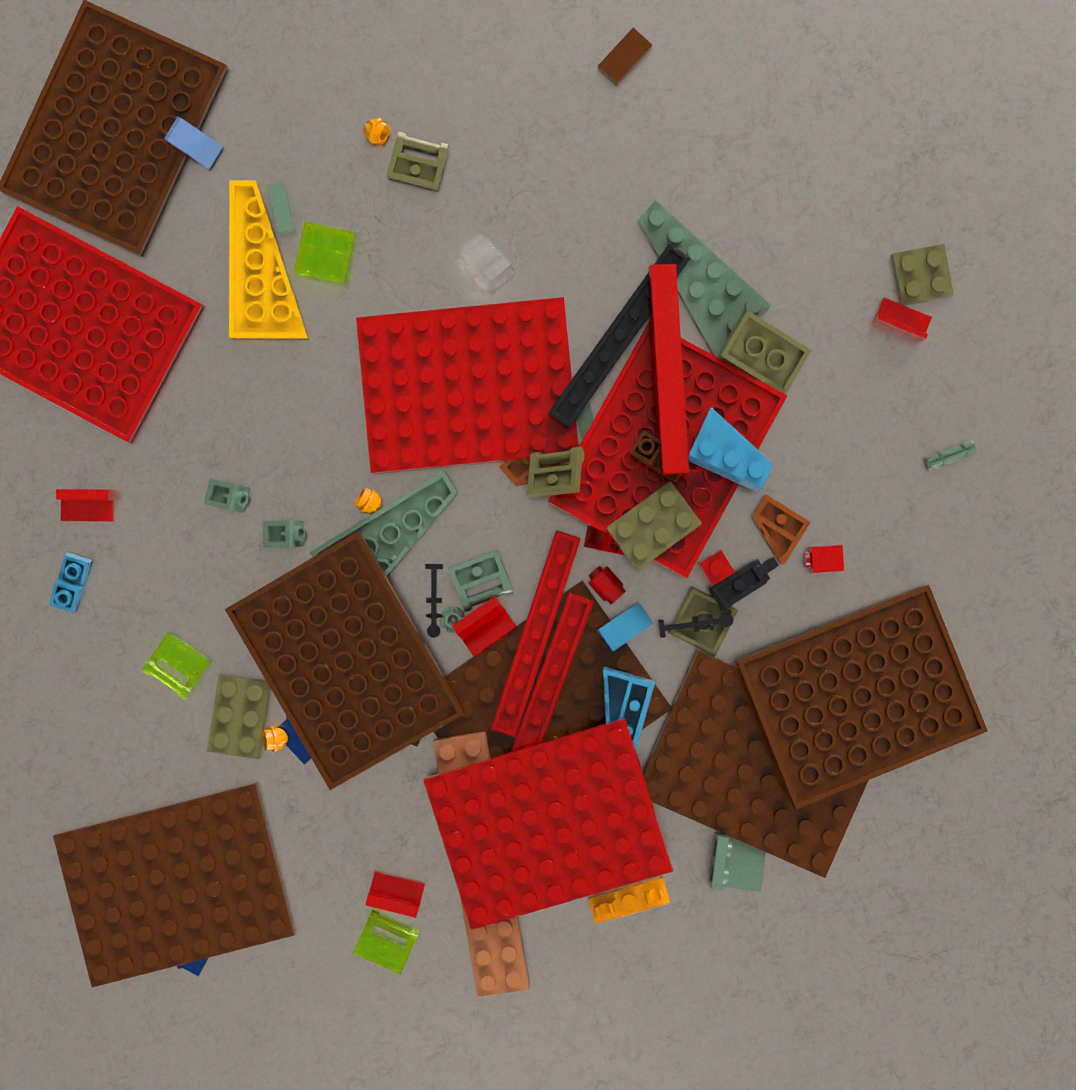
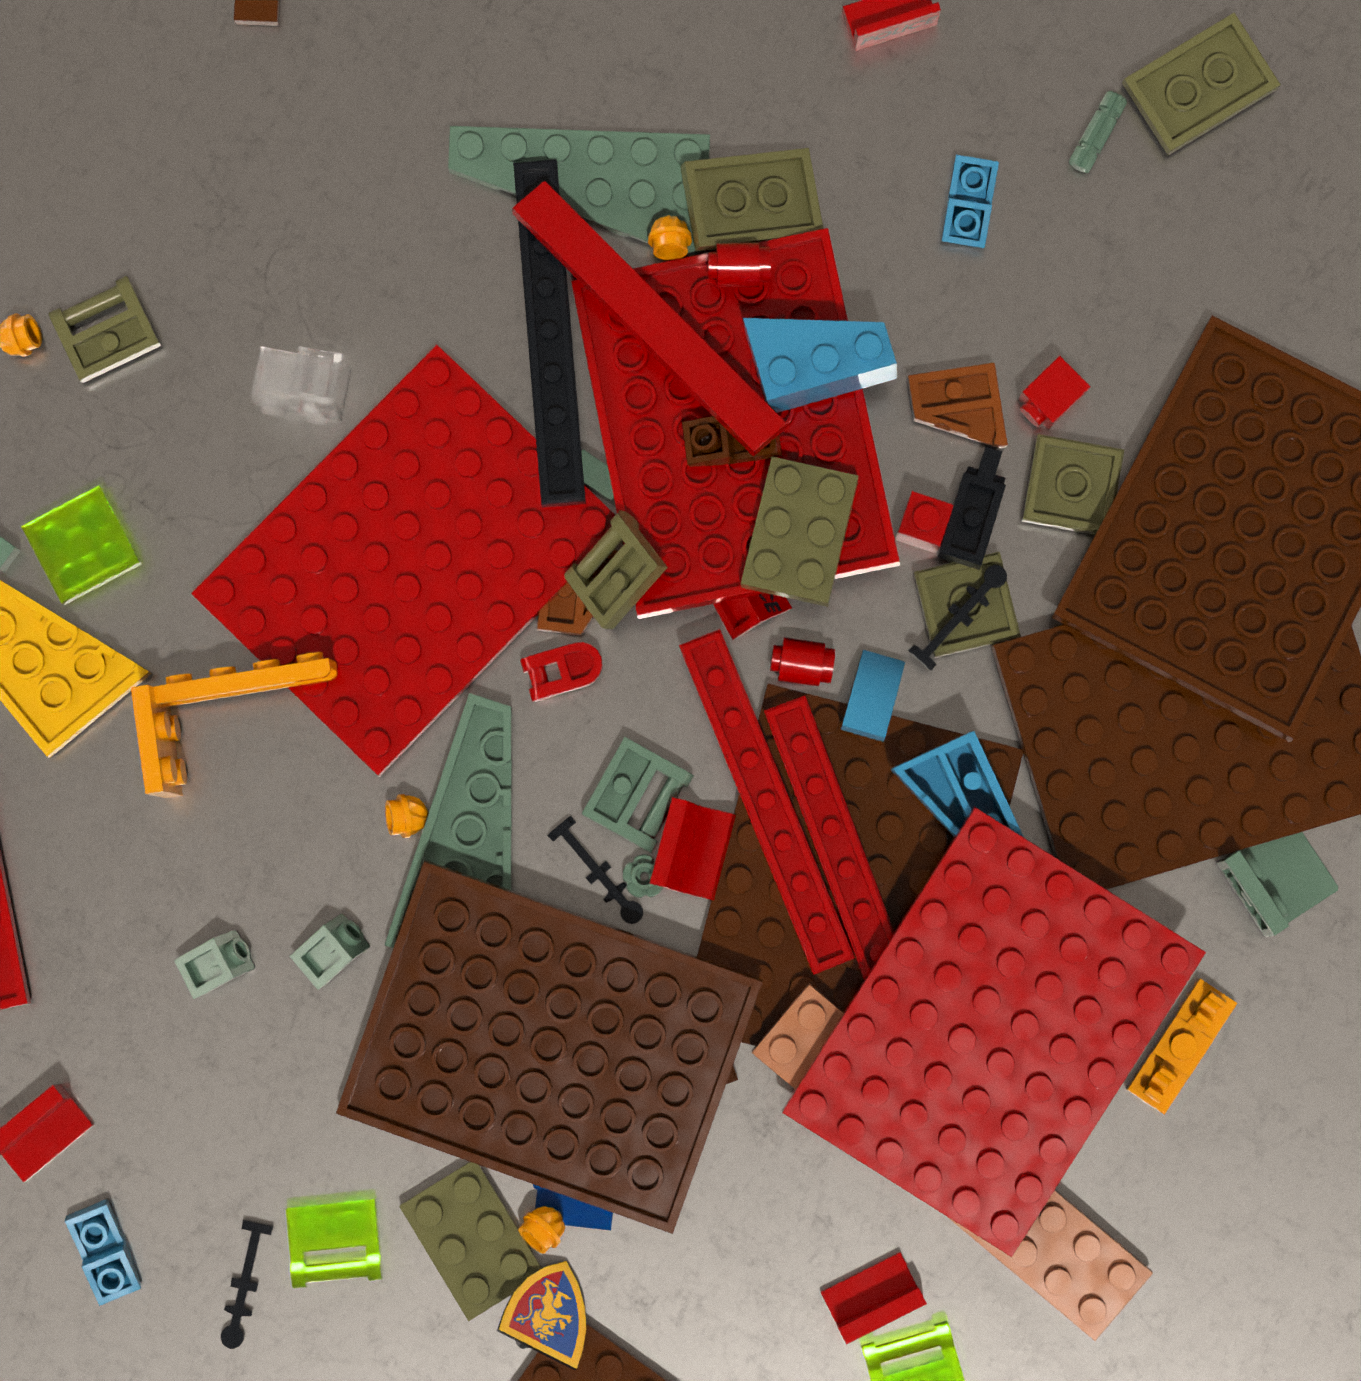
camera: 40 degrees left, 5 degrees down
none -> light orange bracket [131,652,338,798]
none -> black piece [221,1220,274,1349]
none -> shield [497,1261,586,1370]
none -> red plate [520,642,603,702]
none -> light orange plate [648,215,692,260]
none -> red brick [708,243,771,288]
none -> dark azure slope [941,155,999,248]
none -> olive plate [1022,434,1124,535]
none -> olive plate [1122,12,1281,155]

